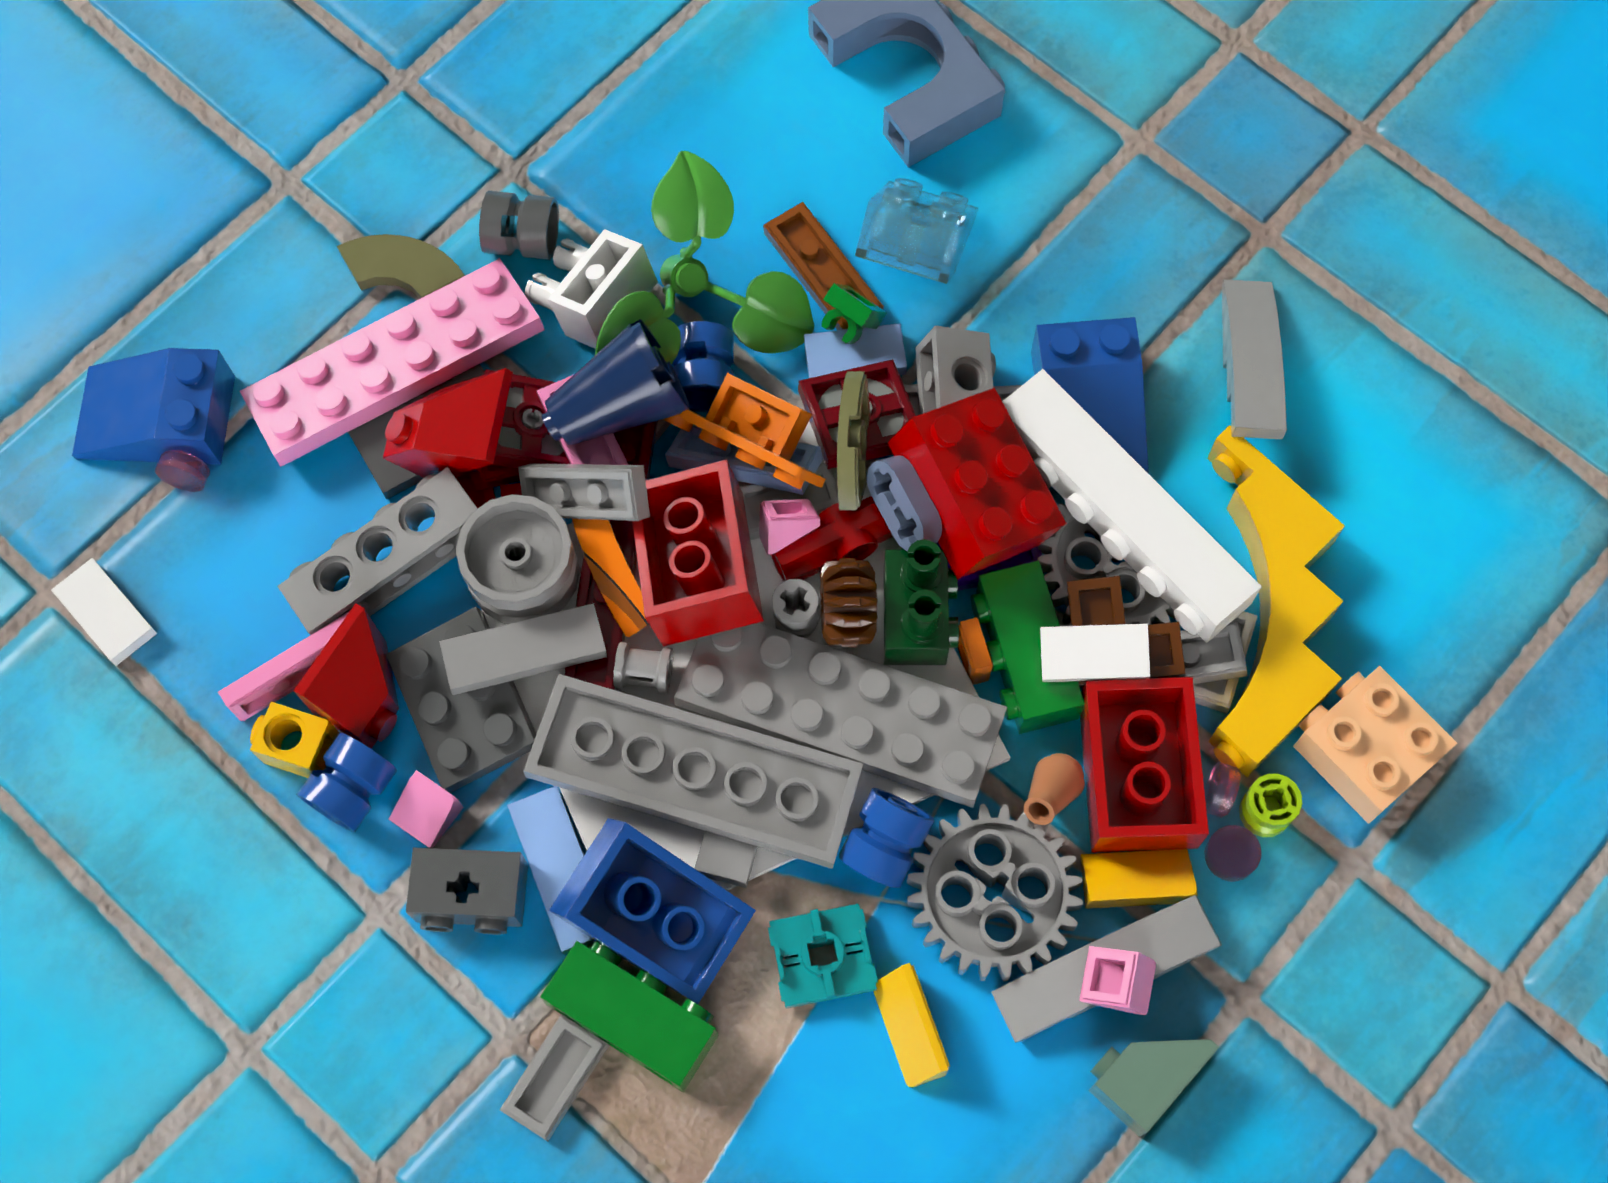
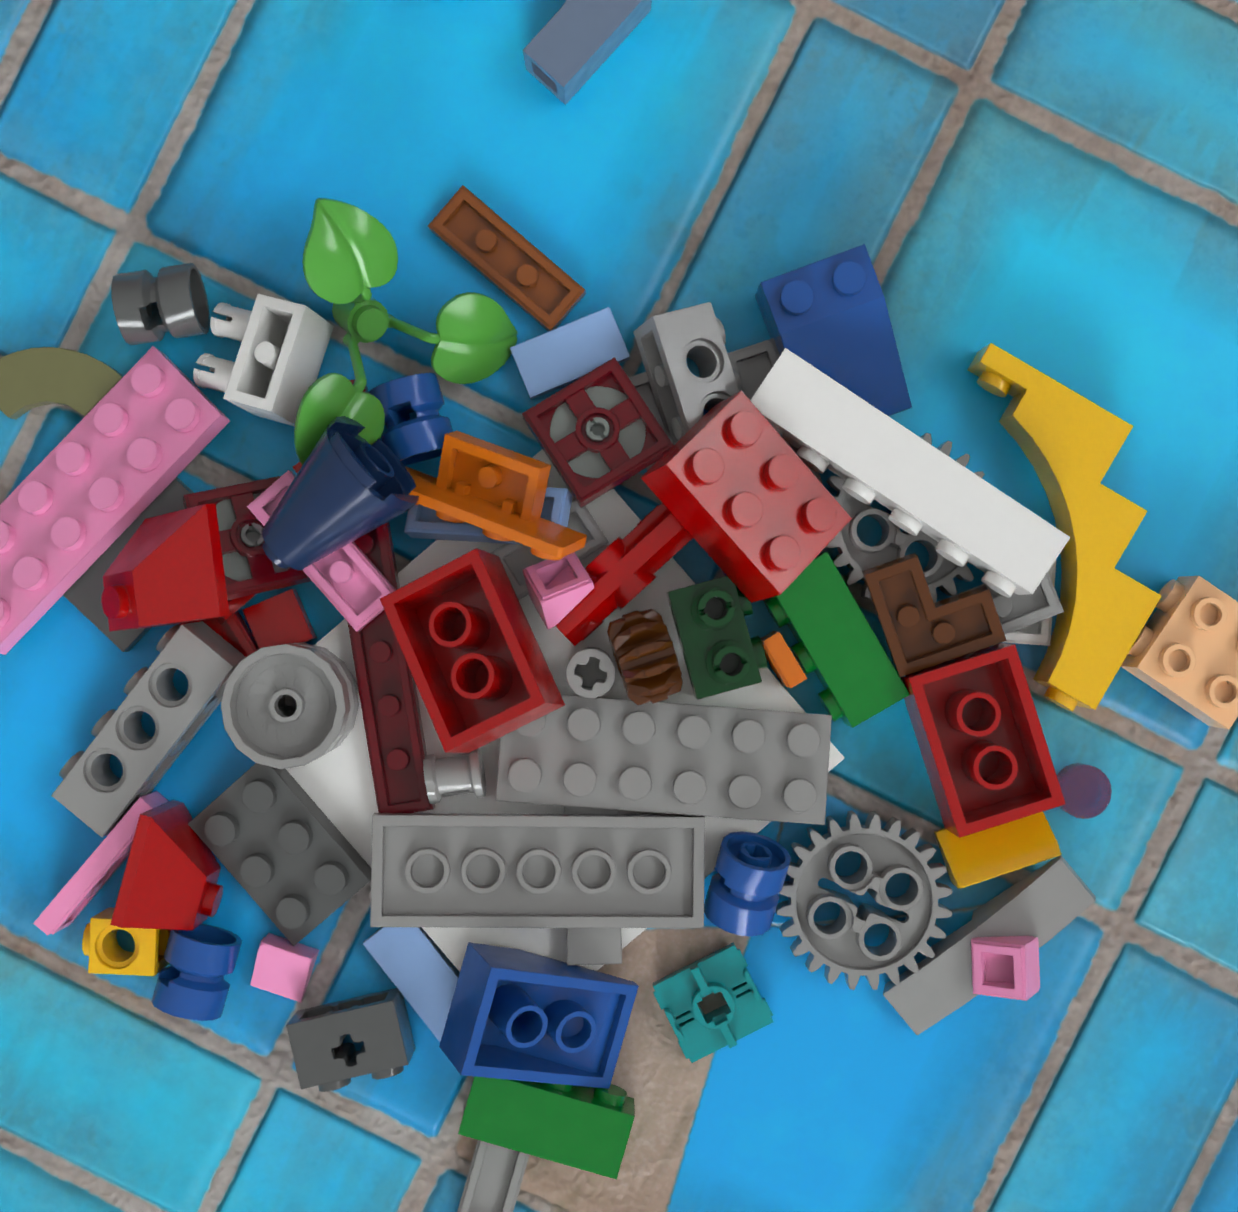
camera: 20 degrees left, 20 degrees up
light grey tile [439,603,607,695] -> none
light grey tile [518,464,650,521] -> none
orange sticker [572,519,649,637] -> none
green tile [822,283,887,344] -> none
olive tile [837,371,871,510] -> none
clear light blue slope [855,178,978,284] -> none
sand blue beam [867,455,942,551] -> none
yellow slope [873,963,950,1088] -> none
nougat cone [1024,753,1085,825] -> none
white tile [1040,624,1150,682] -> none
sand green slope [1088,1039,1219,1137] -> none
clear pink tile [1204,762,1241,818] -> none
light grey slope [1222,279,1287,440] -> none
lime wheel [1239,773,1303,837] -> none

